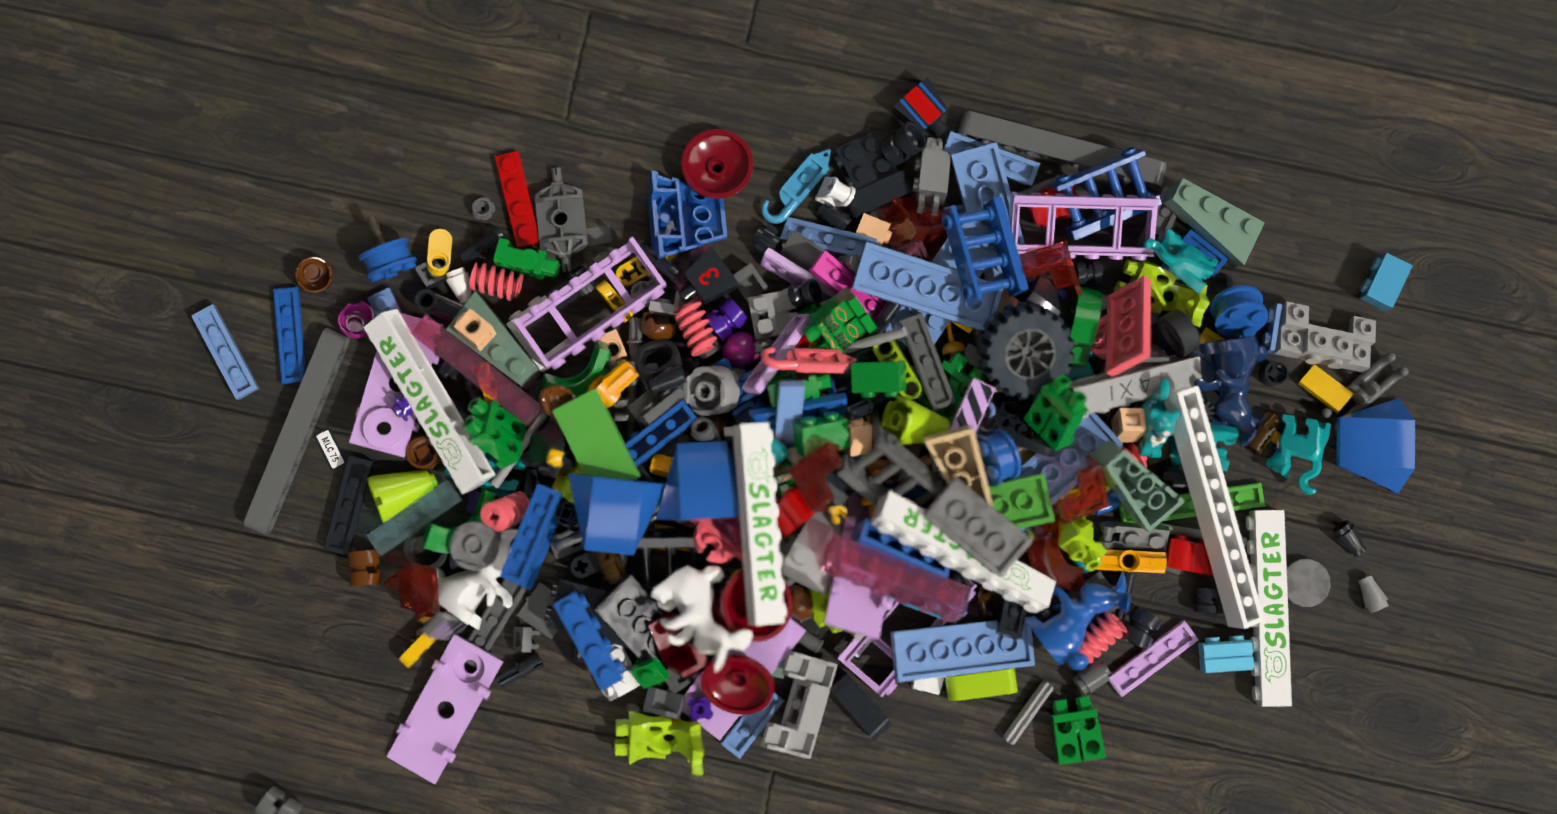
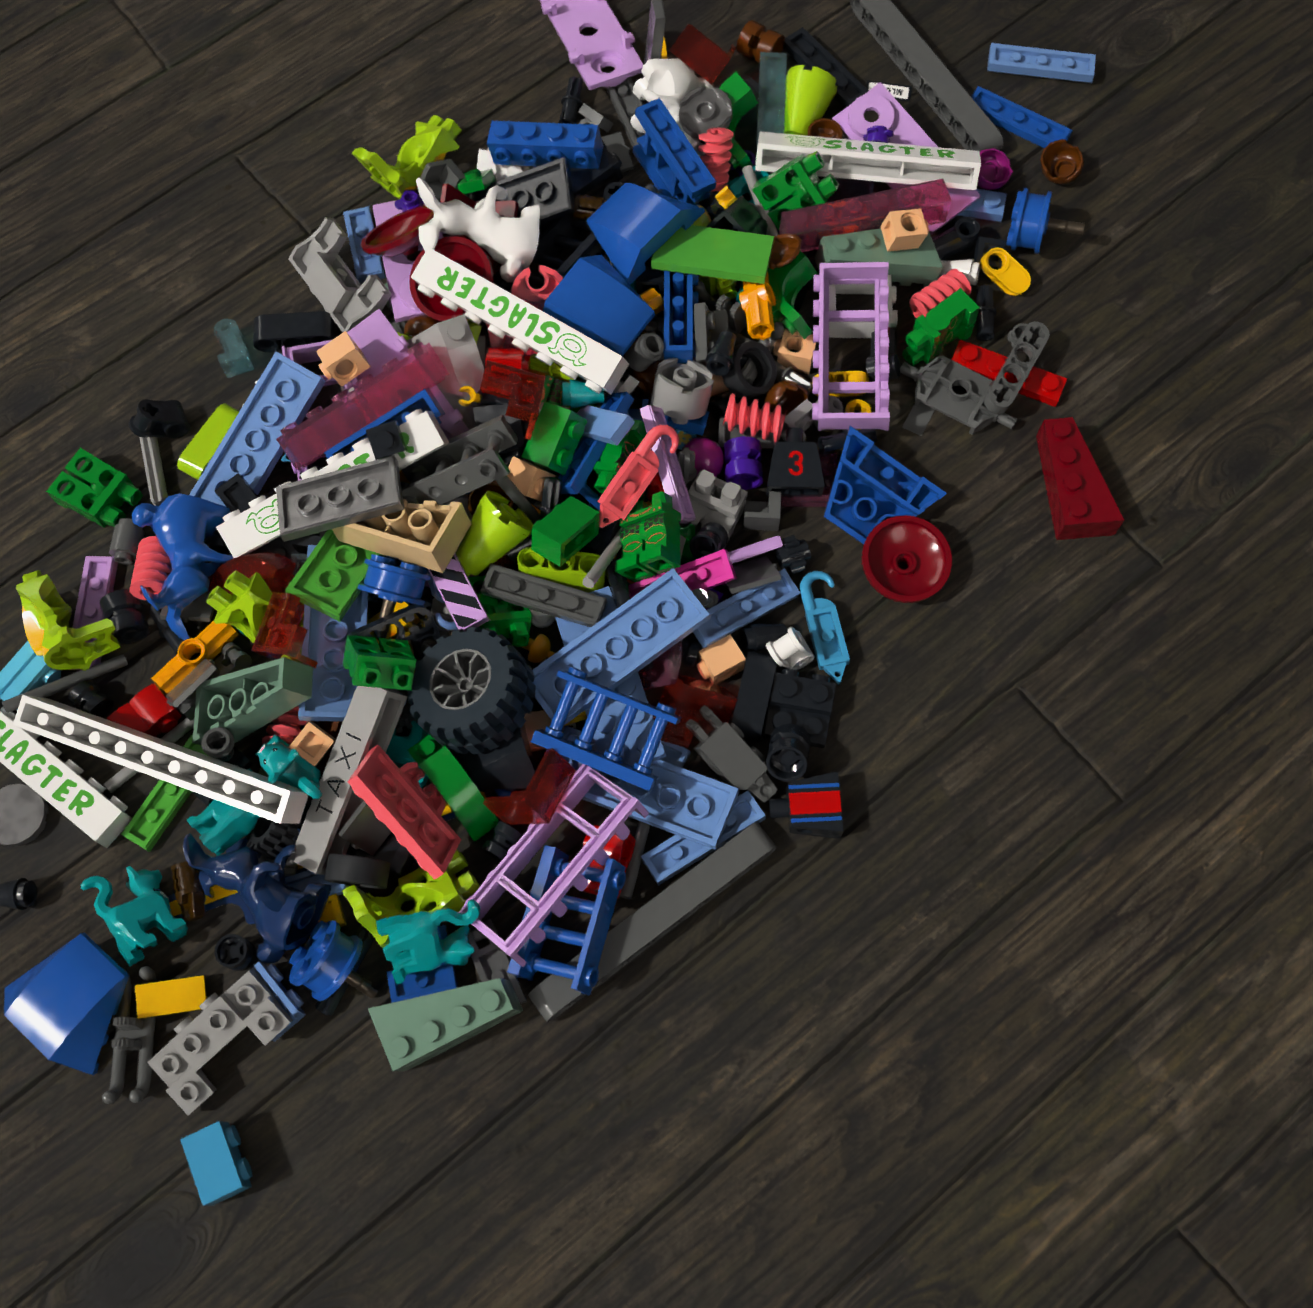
camera: 135 degrees right, 15 degrees down
none -> dark grey bar [2,654,128,713]
none -> lime hips [16,570,120,671]
none -> black piece [128,399,191,439]
none -> dark grey piece [166,658,217,708]
none -> dark grey cone [201,727,234,762]
none -> clear light blue leg [214,319,254,378]
none -> light nougat brick [316,331,371,387]
none -> black plate [366,421,407,460]
none -> dark grey beam [984,321,1050,414]
none -> dark red wedge [1036,417,1124,540]

